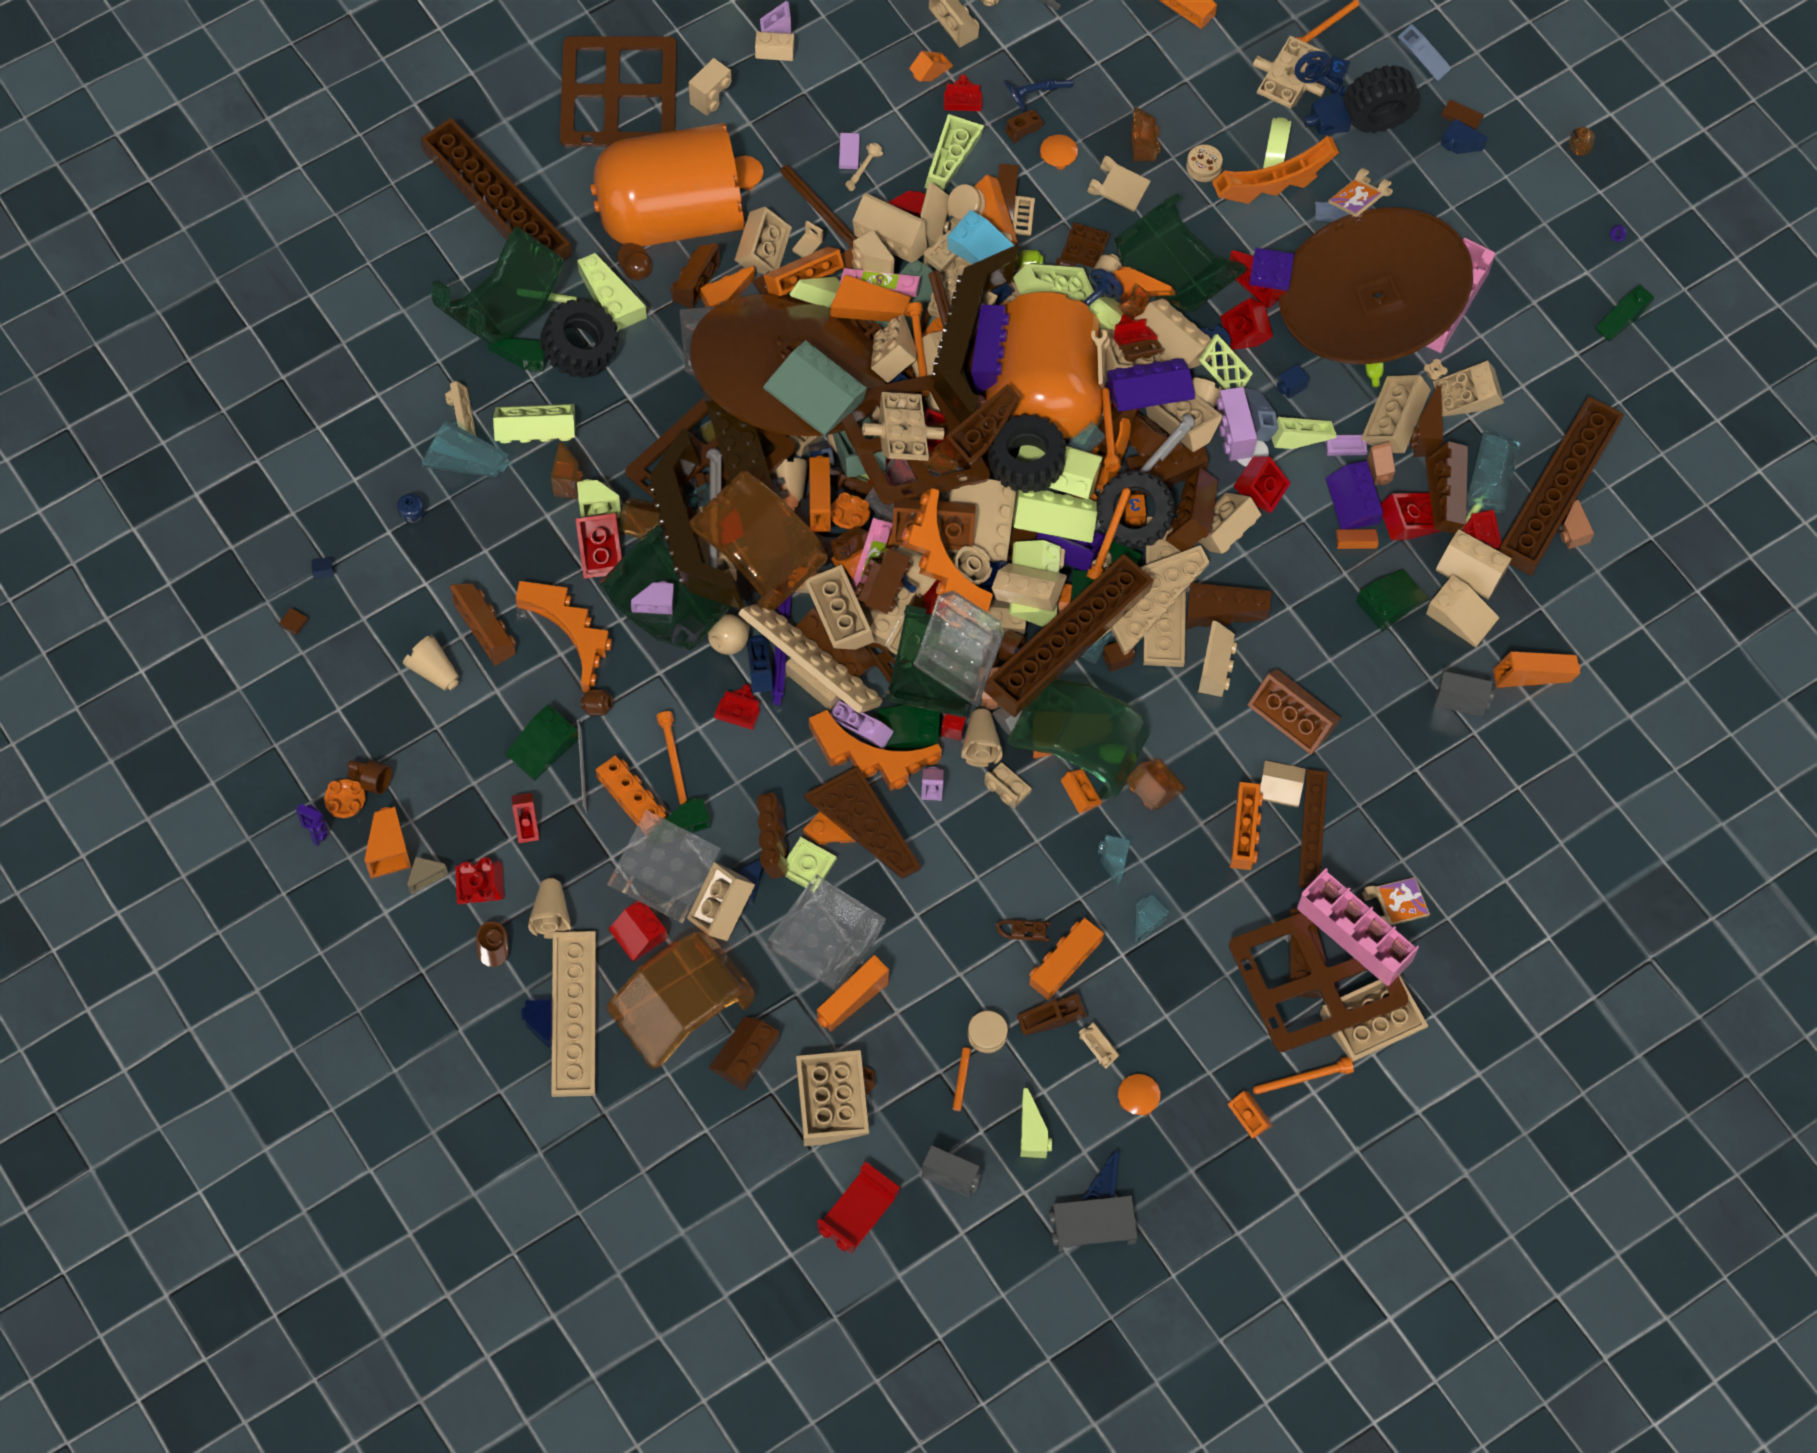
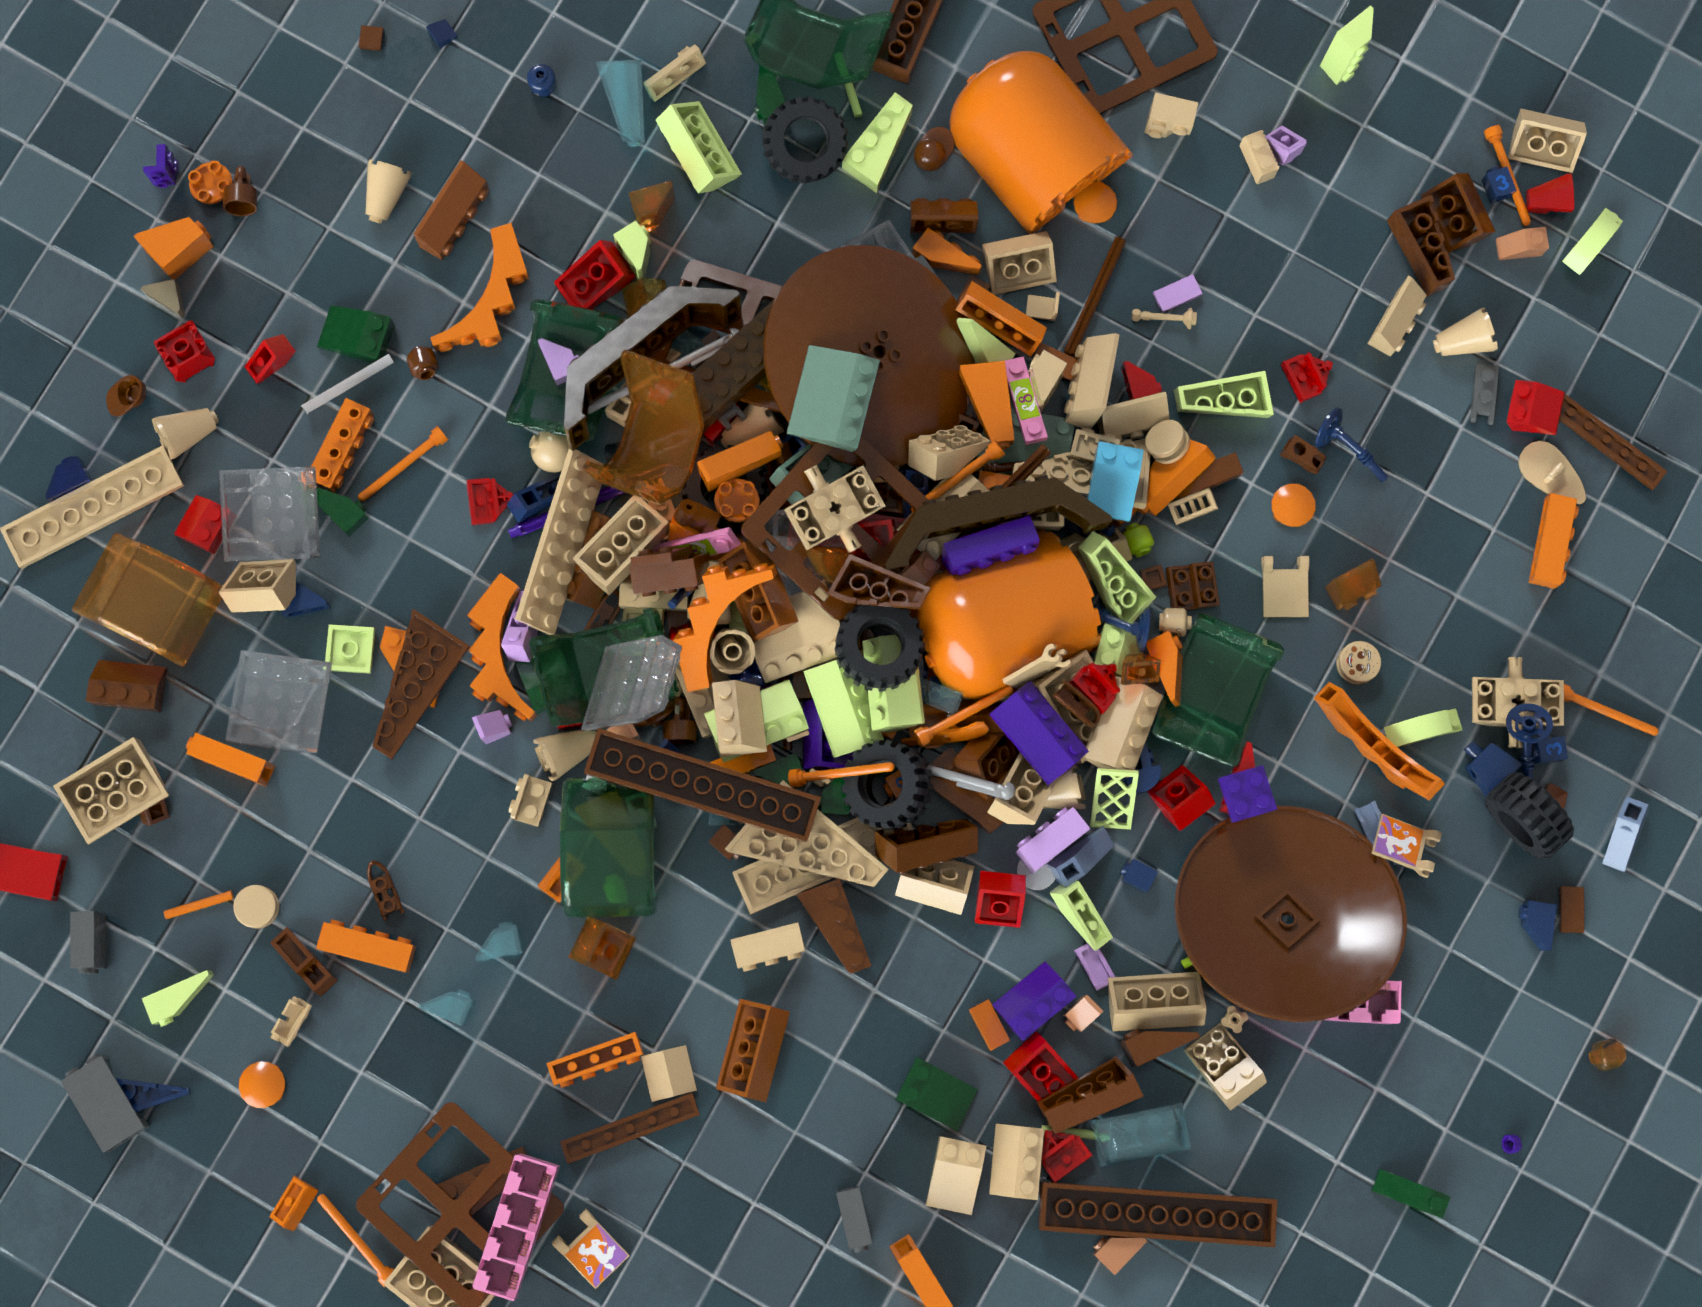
camera: 60 degrees right, 15 degrees up
reddish brown brick [757,792,788,879] -> none
orange slope [909,51,953,82] -> none

